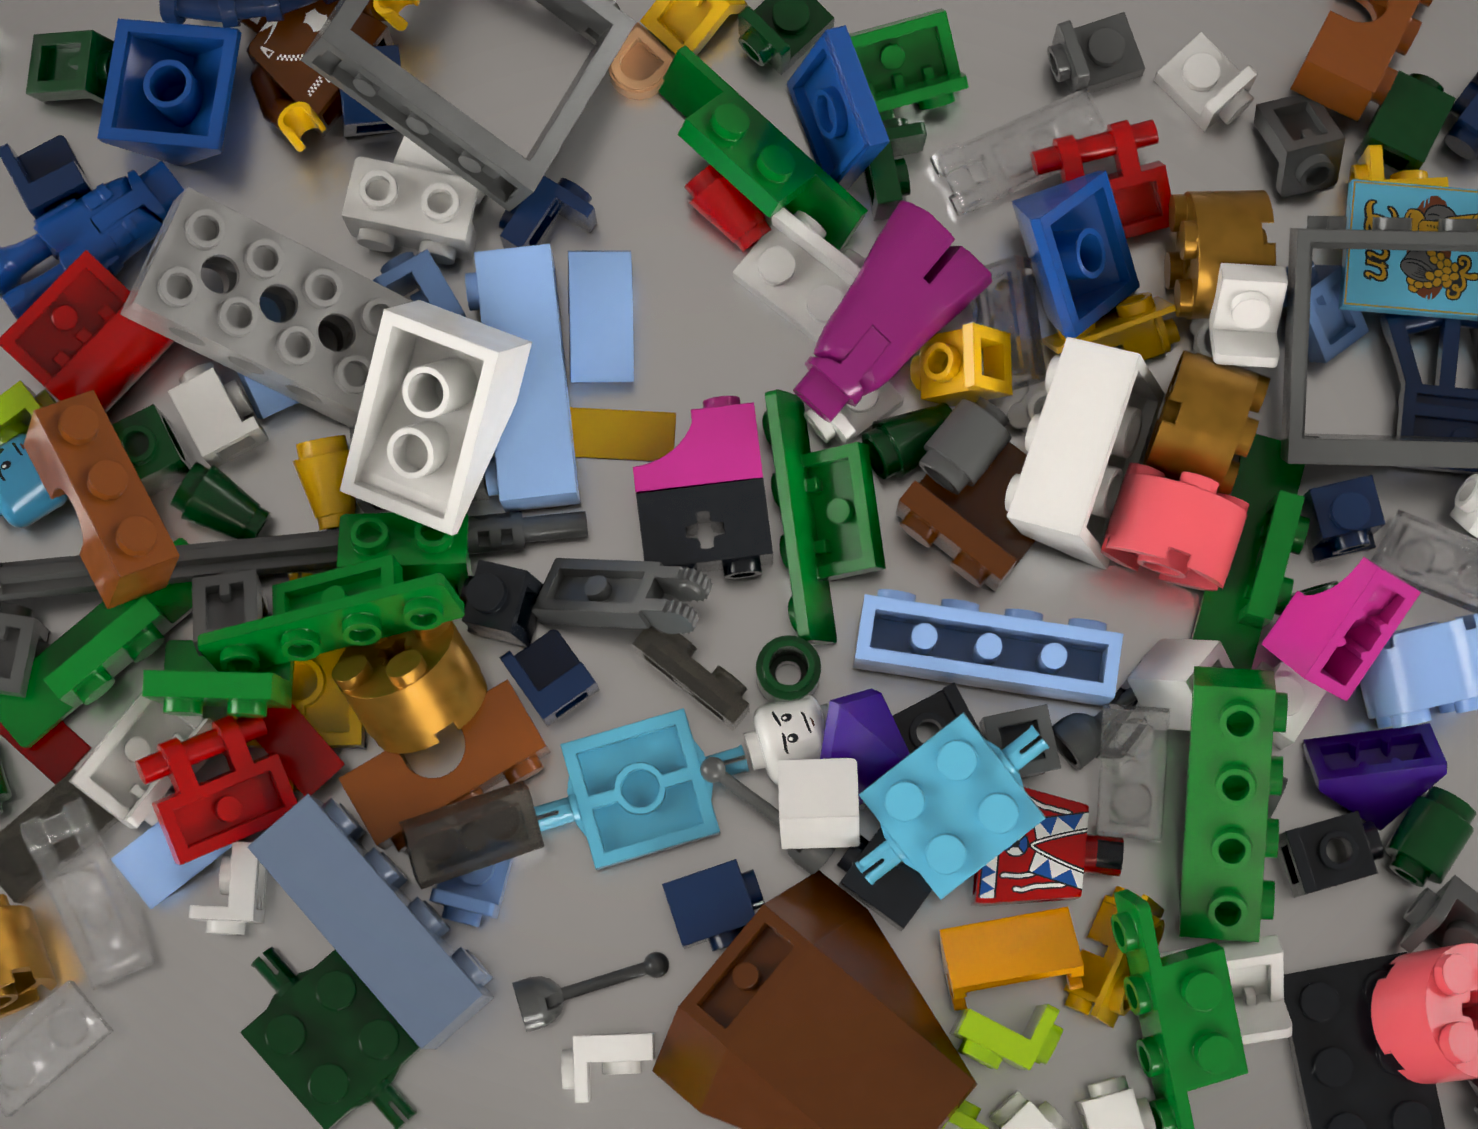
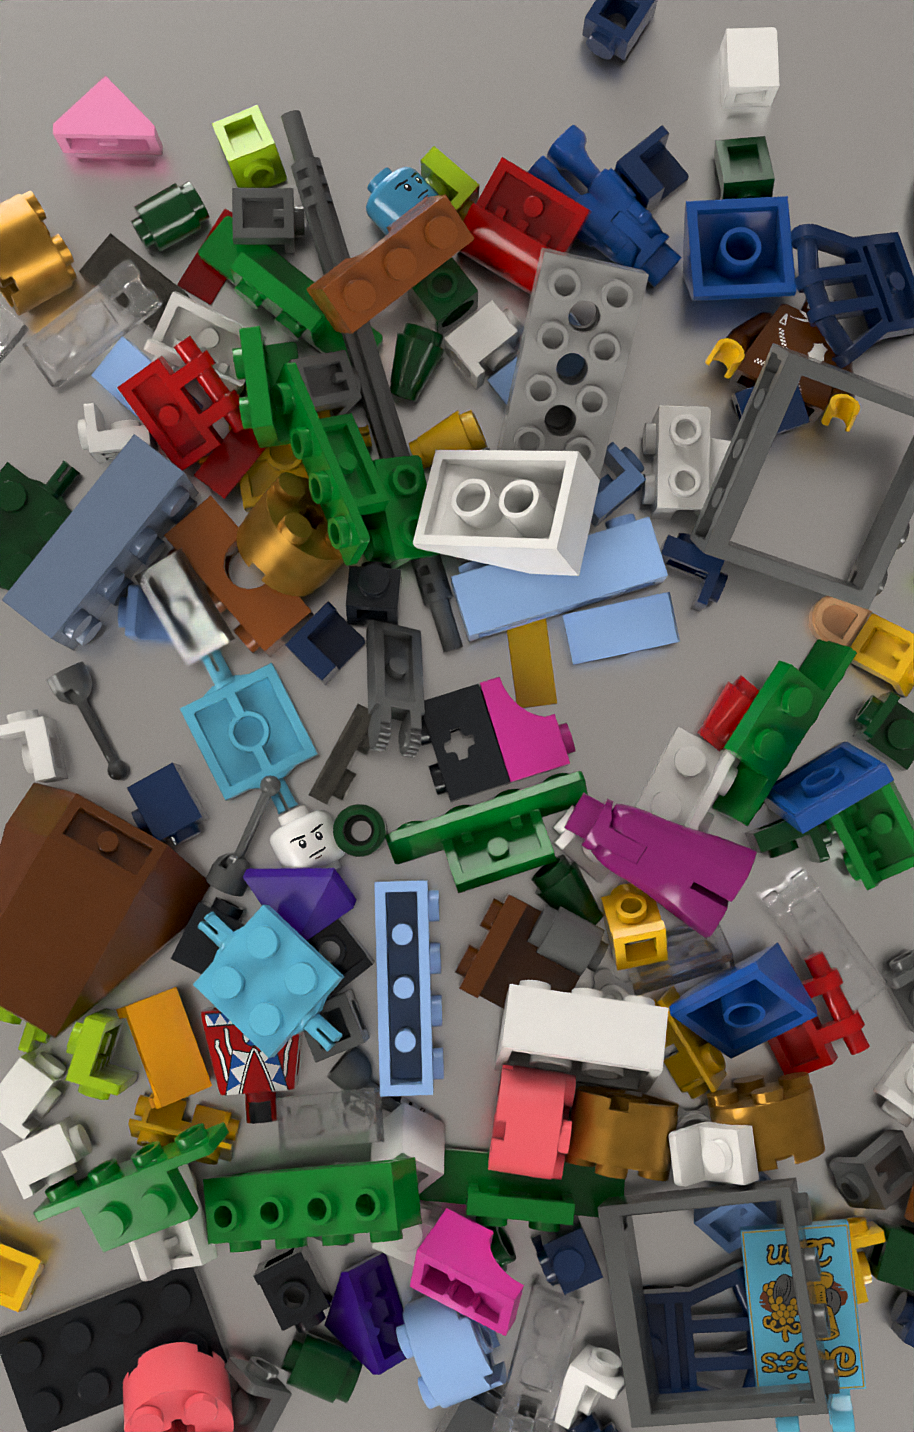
camera: 75 degrees right, 5 degrees up
white panel [778,758,860,849] -> none

